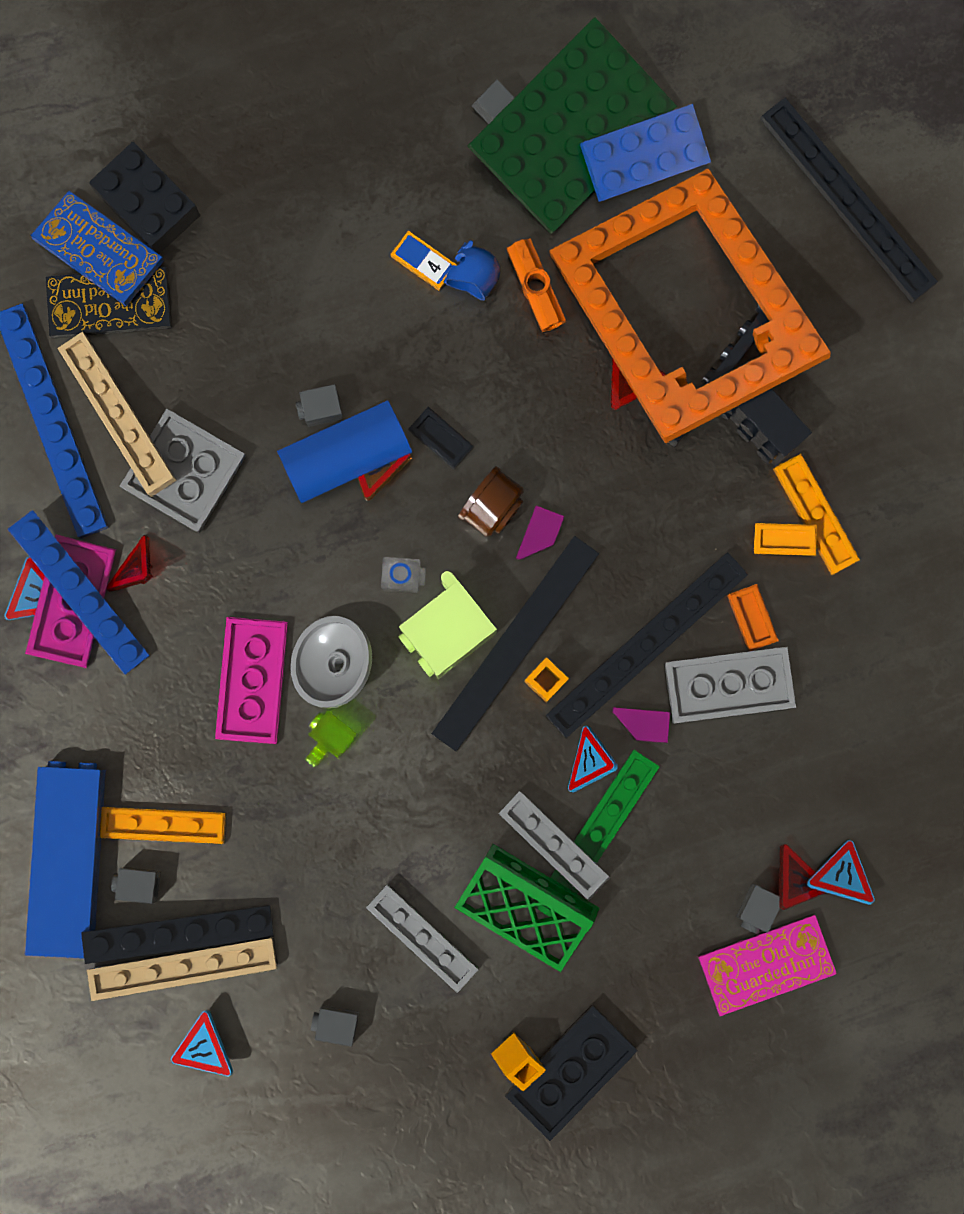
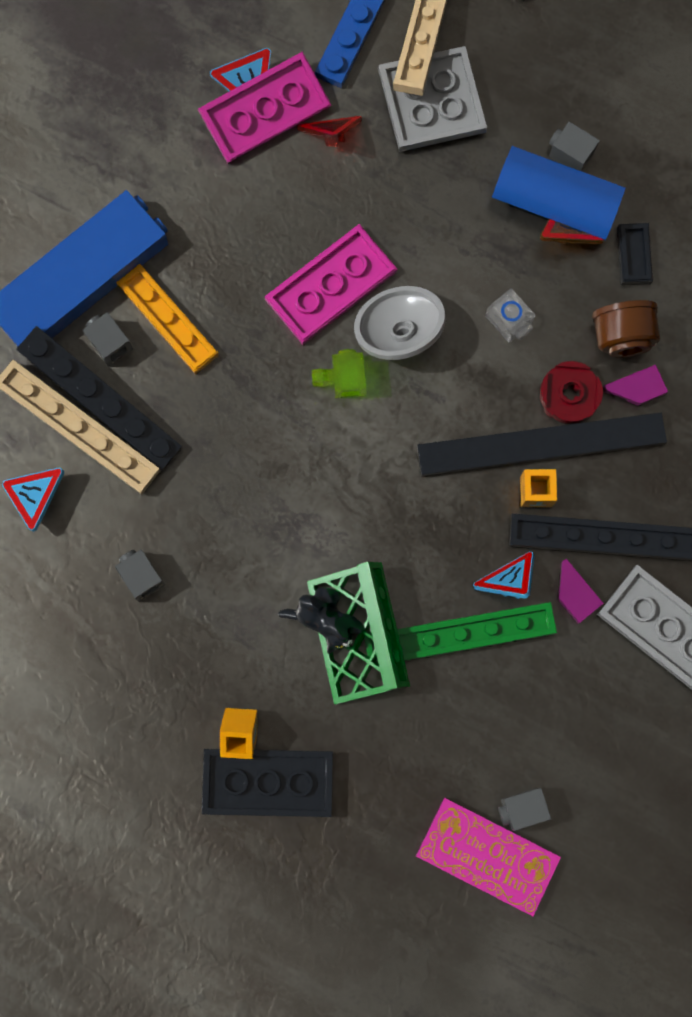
camera: 45 degrees right, 5 degrees down
blue plate [8,510,150,675] -> none
light grey plate [366,884,479,993] -> none
yellowish green container [398,571,497,679] -> none
light grey plate [498,791,610,900] -> none
piece [779,844,827,910] -> none
piece [807,840,875,905] -> none
none -> black animal [278,587,364,654]
none -> dark red plate [540,361,603,424]

